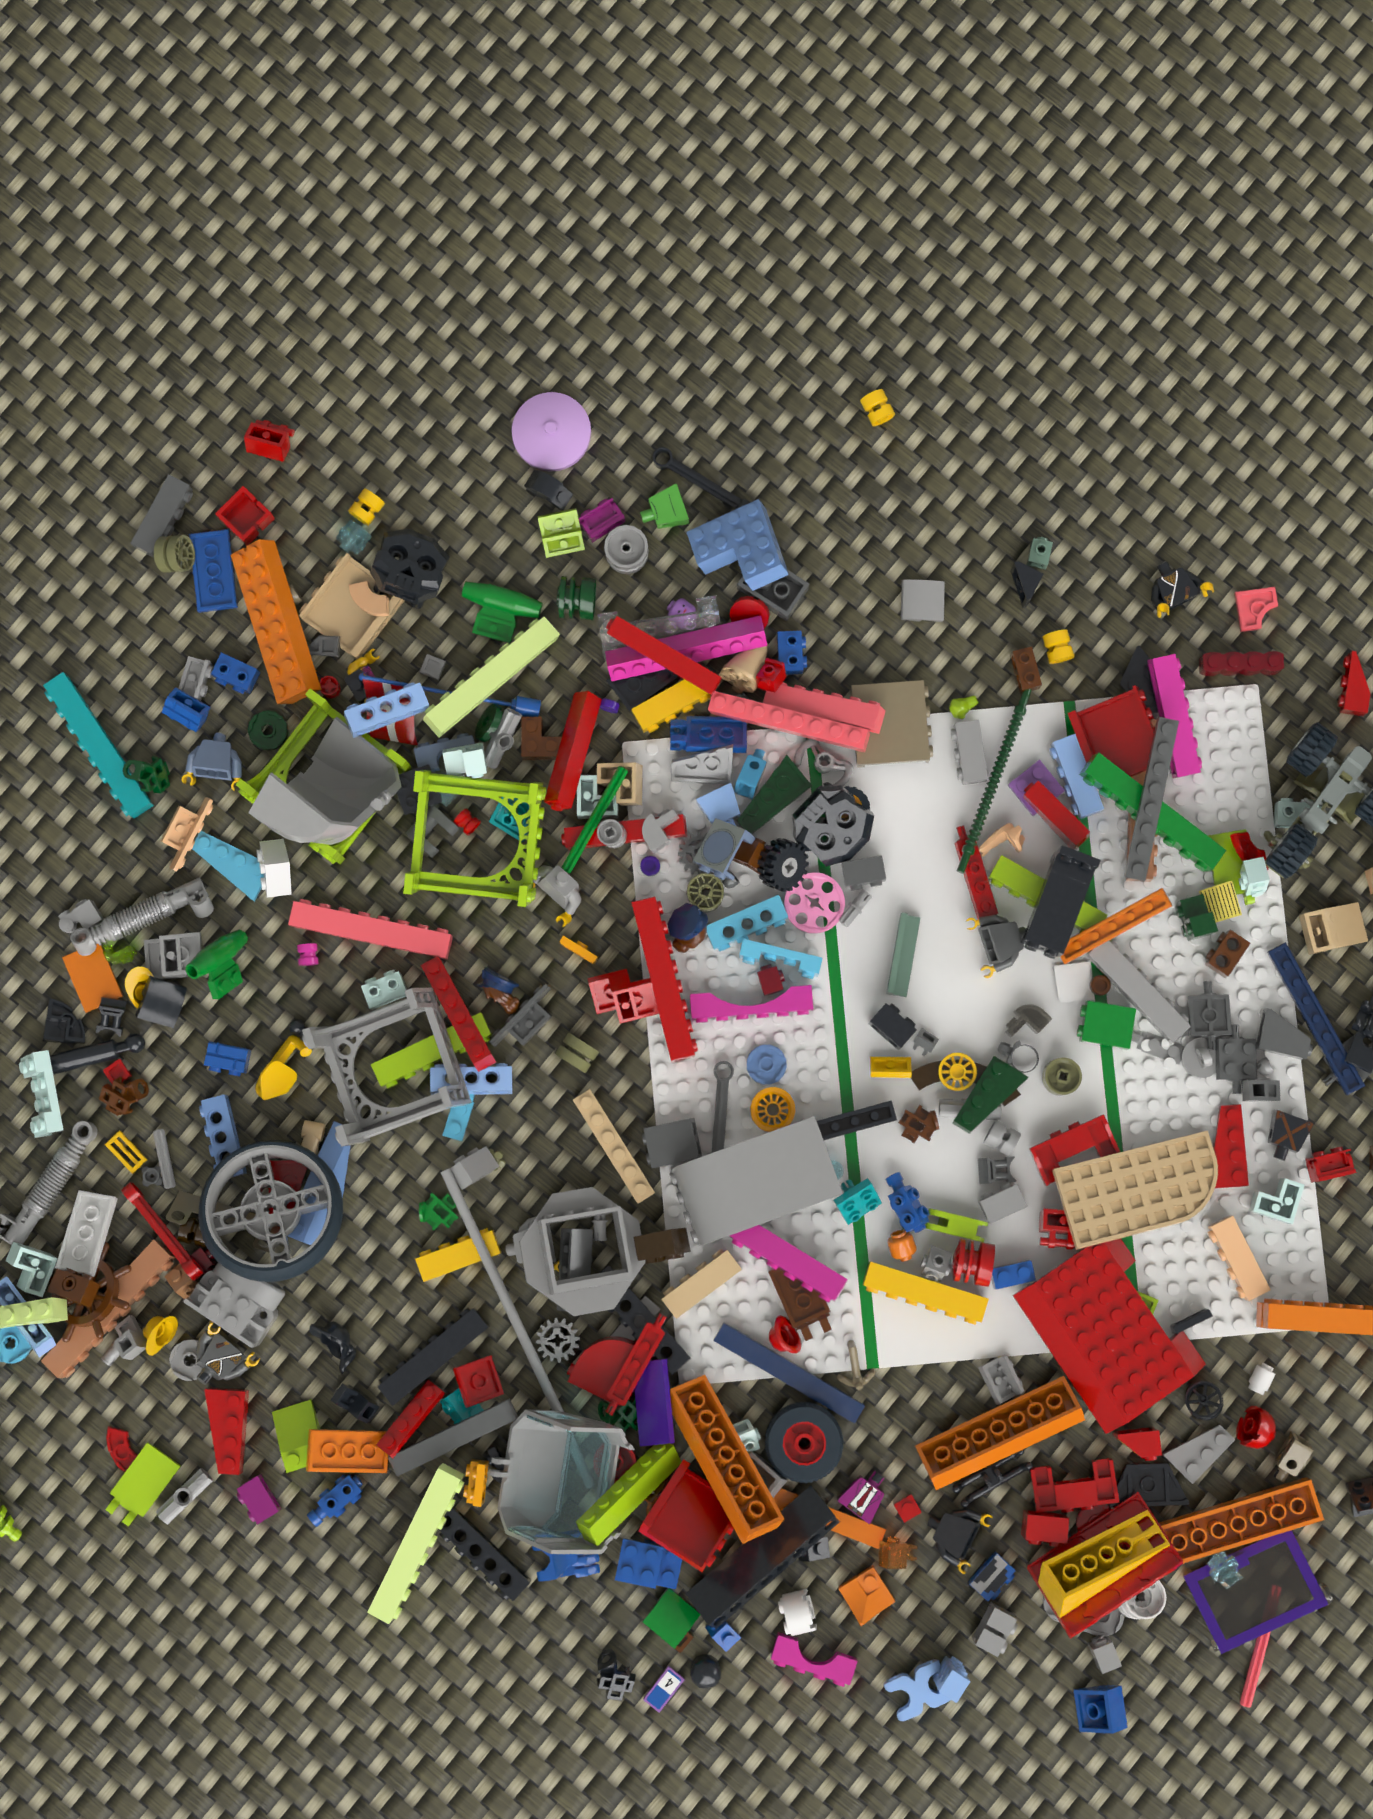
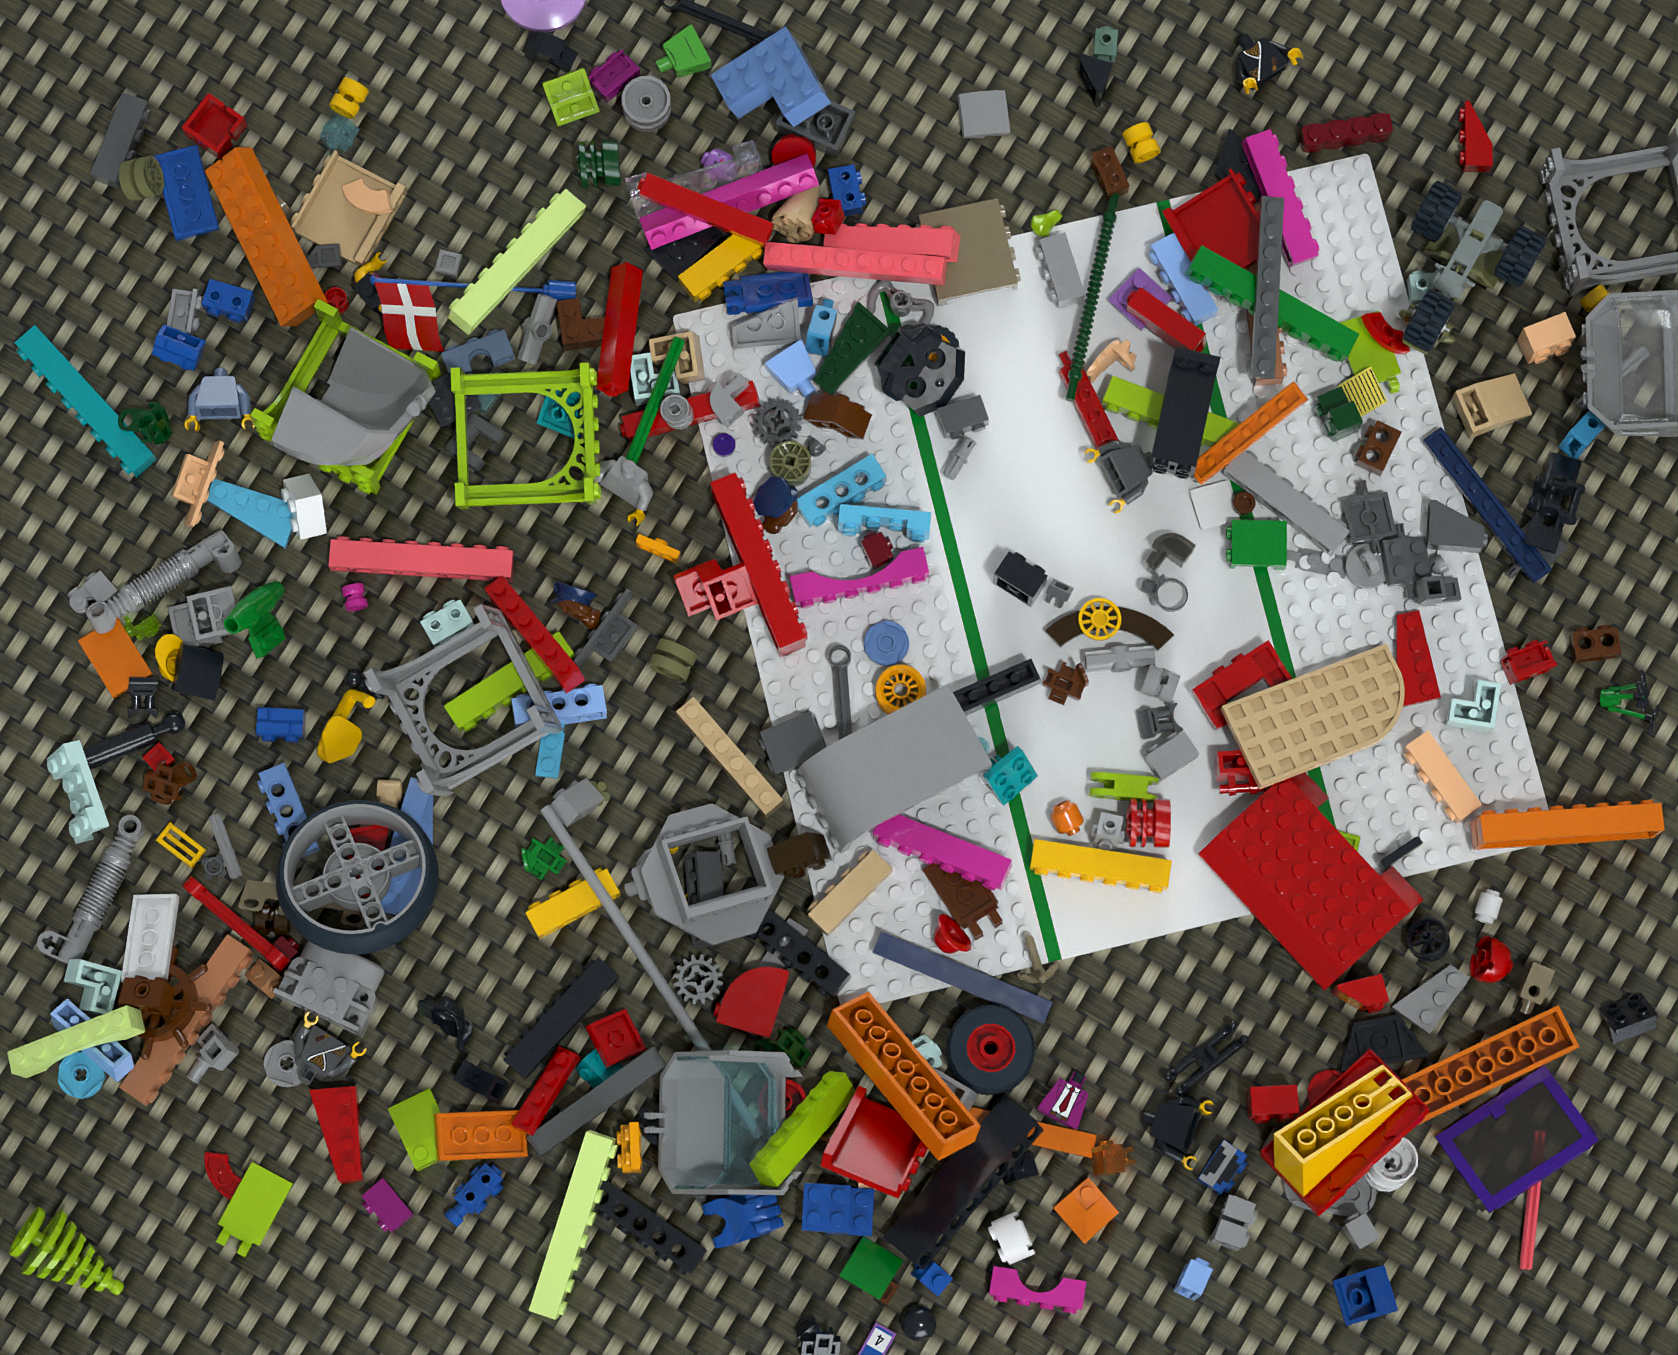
camera: 15 degrees left, 5 degrees down
black brick [43,998,86,1044] -> none
yellow piece [143,1316,178,1356] -> none
light grey piece [156,1468,214,1525] -> none
red brick [244,420,295,462] -> none
dark green tile [248,710,288,751] -> none
light blue brick [344,682,429,738] -> none
black brick [370,529,450,609] -> none
light aqua brick [443,742,487,778] -> none
red wheel [453,808,481,836] -> none
green plate [462,581,543,644] -> none
dark green tile [475,704,502,742] -> none
dark purple tile [600,698,620,713] -> none
red plate [605,1313,667,1415] -> none
dark purple tile [635,1359,675,1446] -> none
panel [693,818,755,880] -> none
black wheel [757,838,809,892] -> none
bright pink wedge [784,872,845,933] -> none
yellow plate [870,1057,912,1078] -> none
light blue piece [883,1659,951,1721] -> none
blue brick [885,1172,929,1233] -> none
sand green fence [886,912,920,997] -> none
red plate [894,1494,922,1523] -> none
orange brick [915,1376,1085,1490] -> none
dark green wing [952,1056,1029,1134] -> none
light grey bracket [978,1355,1024,1405] -> none
blue brick [991,1260,1036,1289] -> none
red bracket [1030,1458,1119,1513] -> none
olive wheel [1042,1058,1082,1096] -> none
clear light blue brick [1207,1551,1243,1589] -> none
coral tile [1234,587,1278,632] -> none
light aqua brick [1239,857,1270,897] -> none
black torso [1268,1110,1314,1161] -> none

